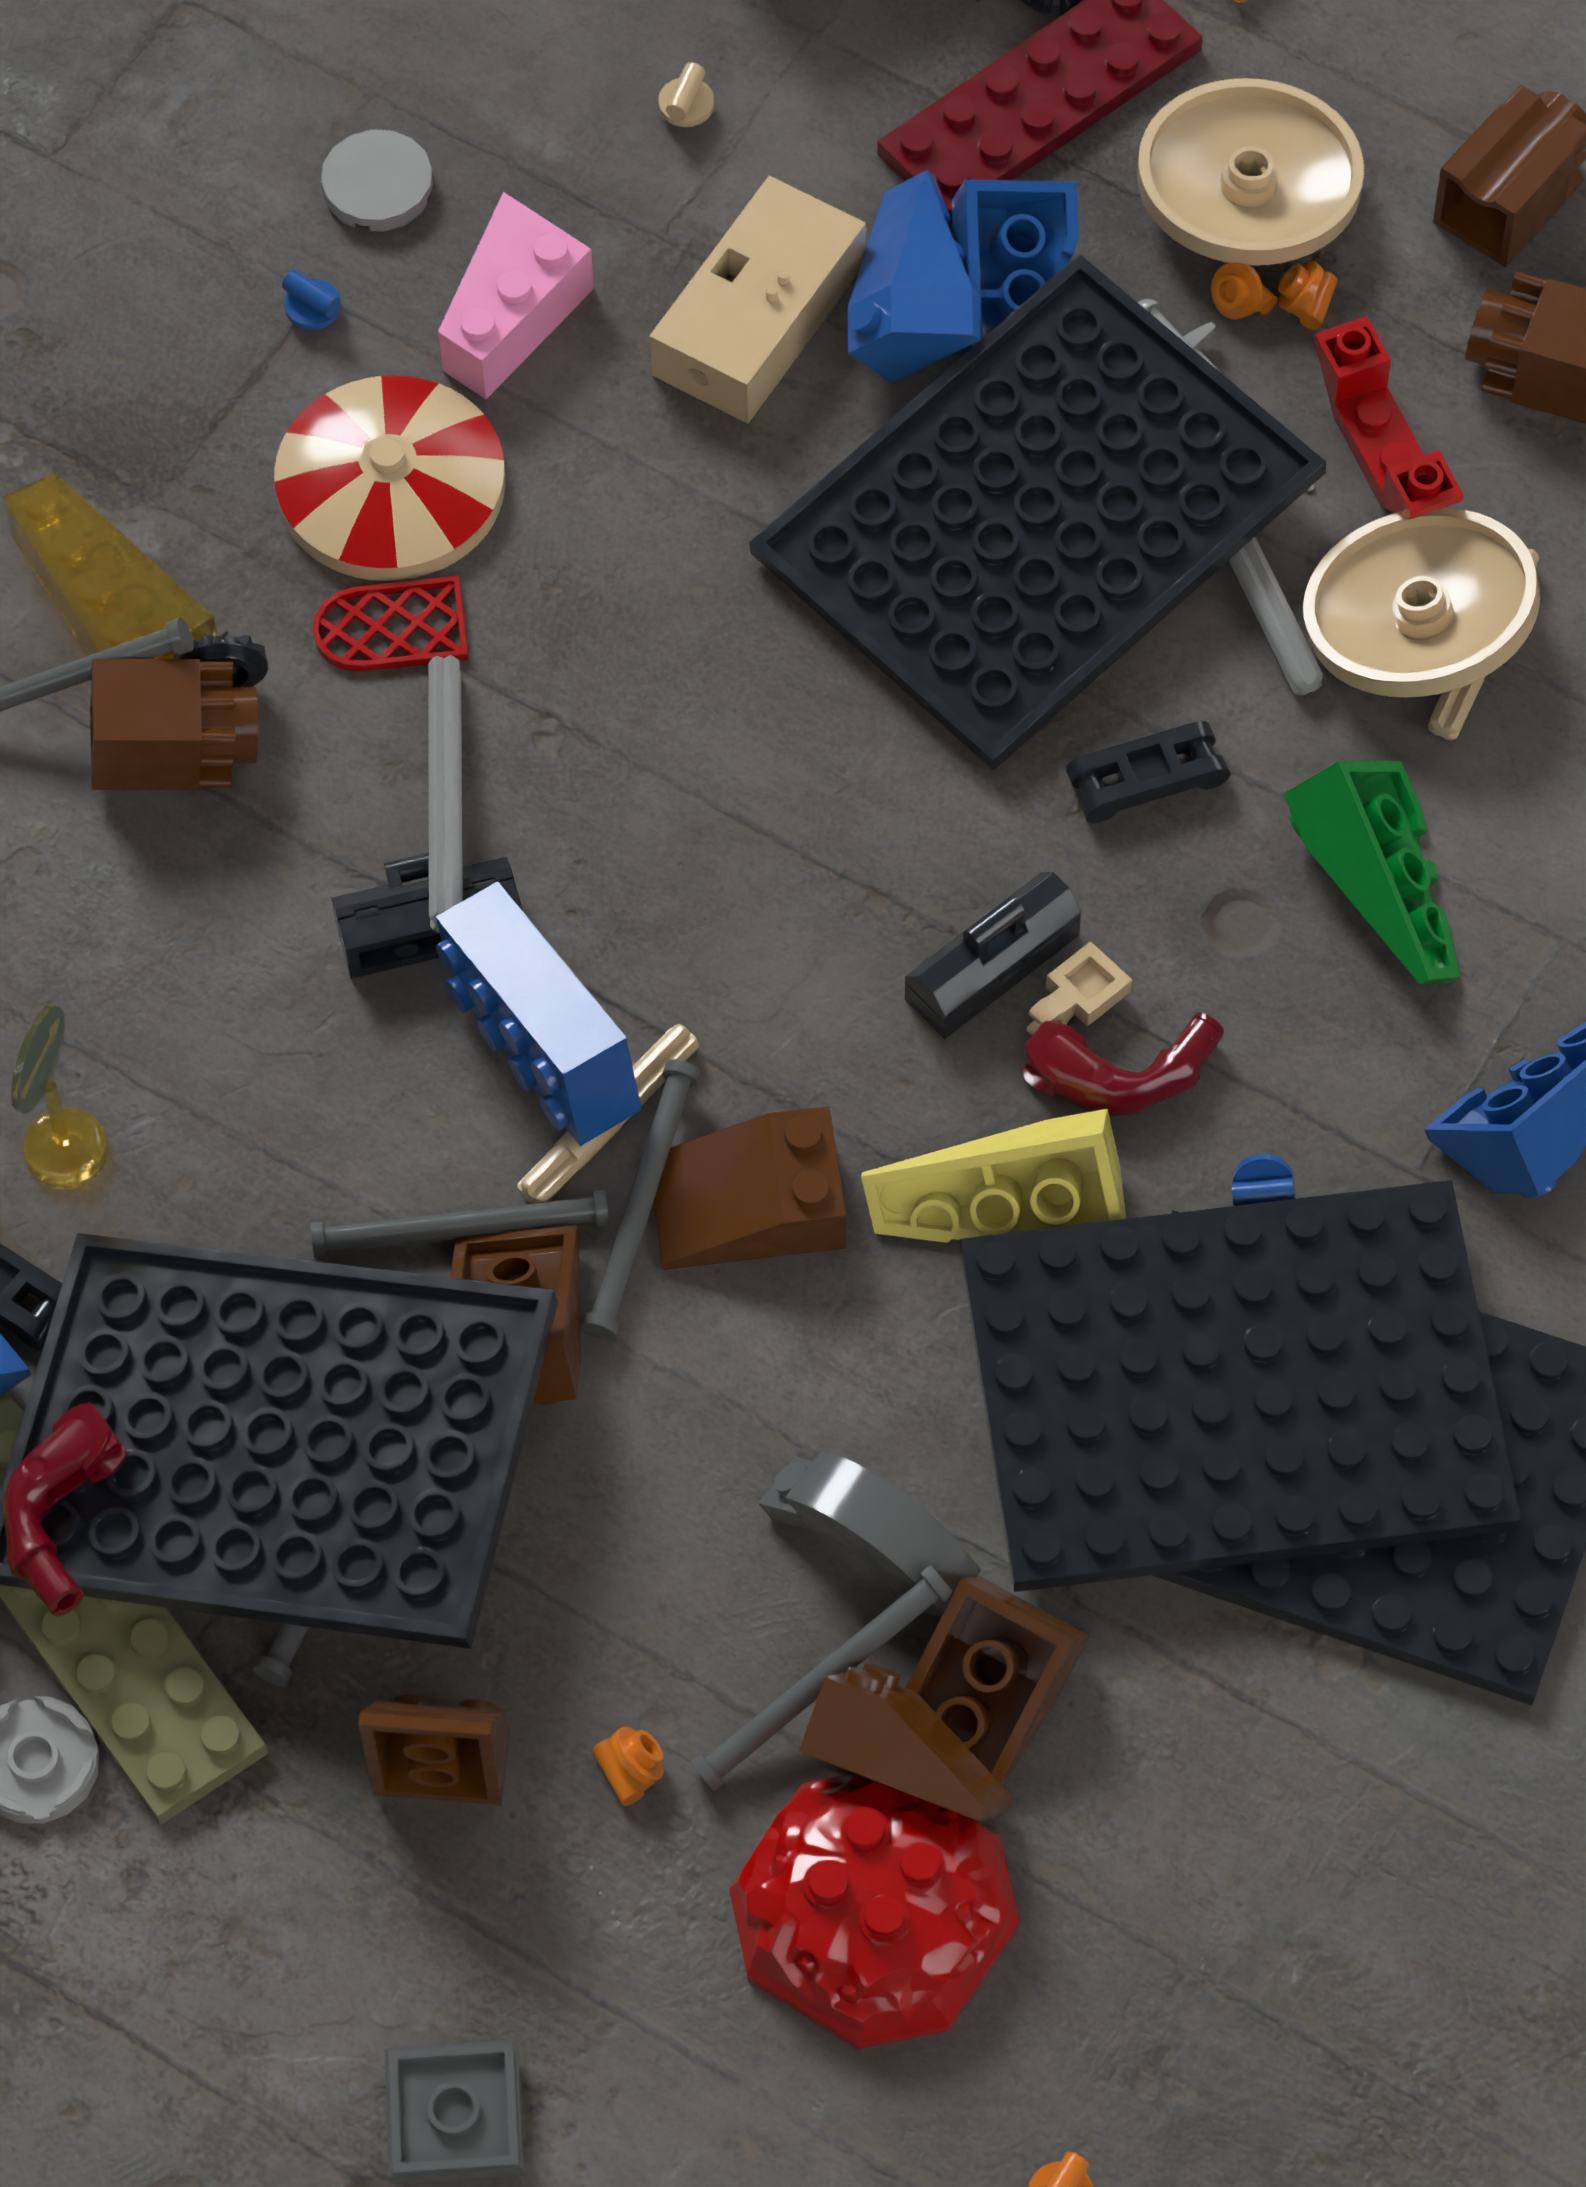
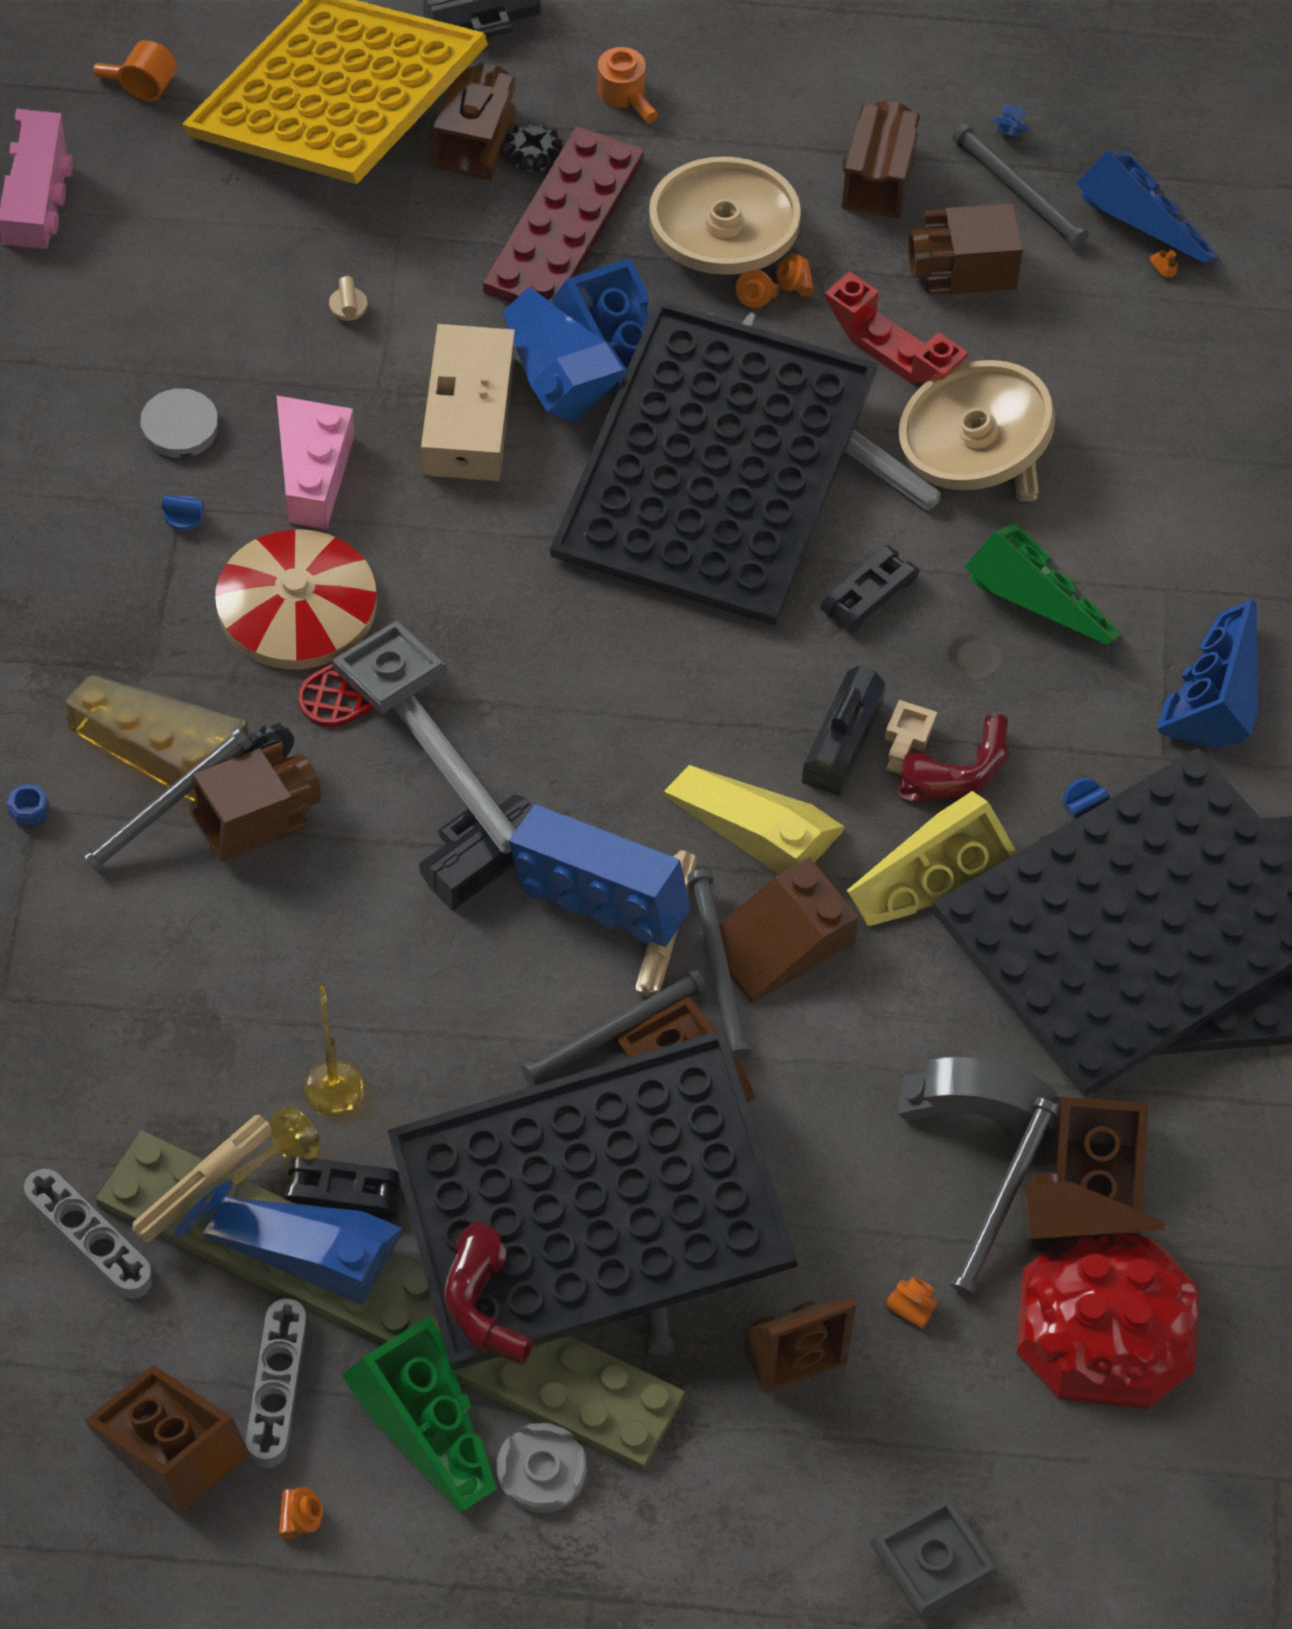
camera: 30 degrees left, 5 degrees down
none -> dark grey plate [332,620,447,714]
none -> light yellow wedge [663,765,845,875]

